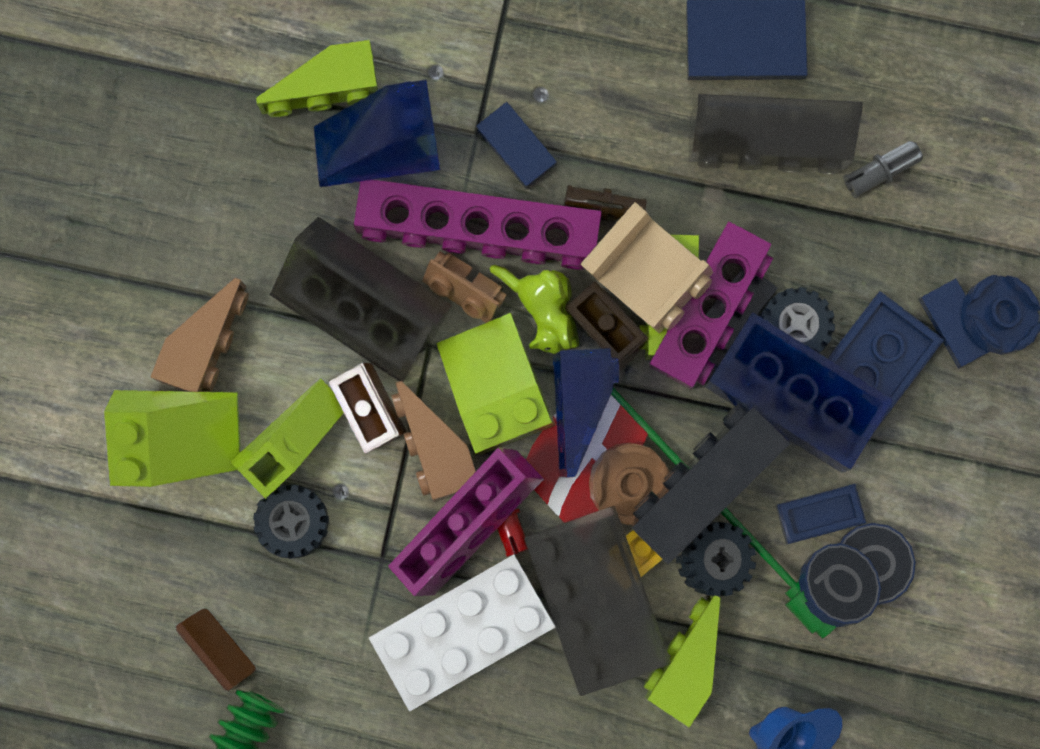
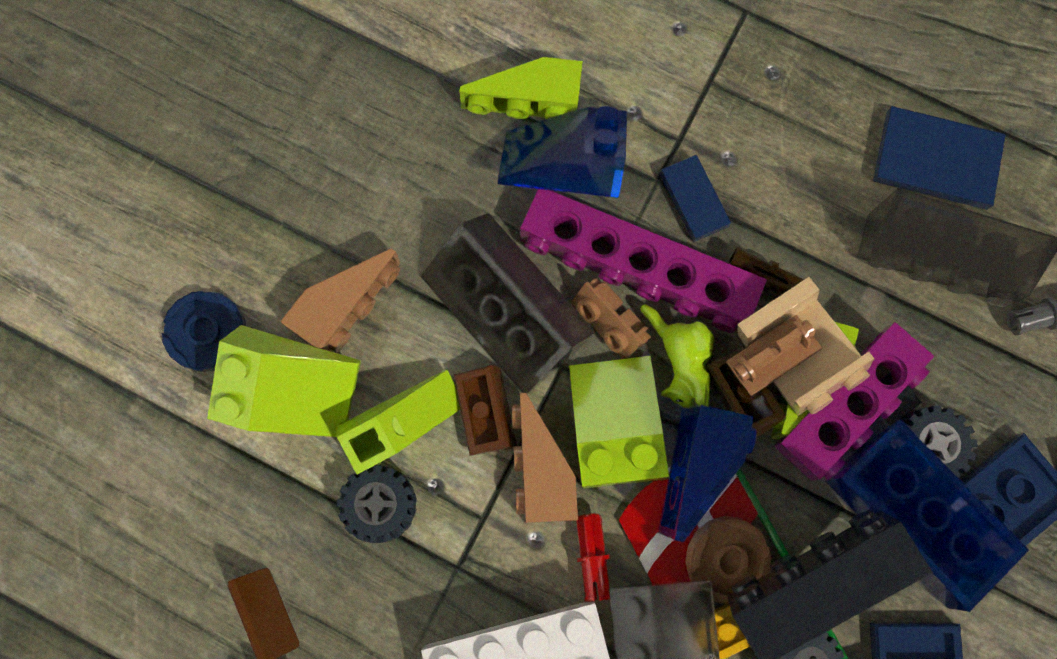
camera: 15 degrees right, 5 degrees down
magenta brick [388,447,544,596] -> none
none -> dark blue tile [162,291,246,372]
none -> medium nougat hinge [726,315,823,396]

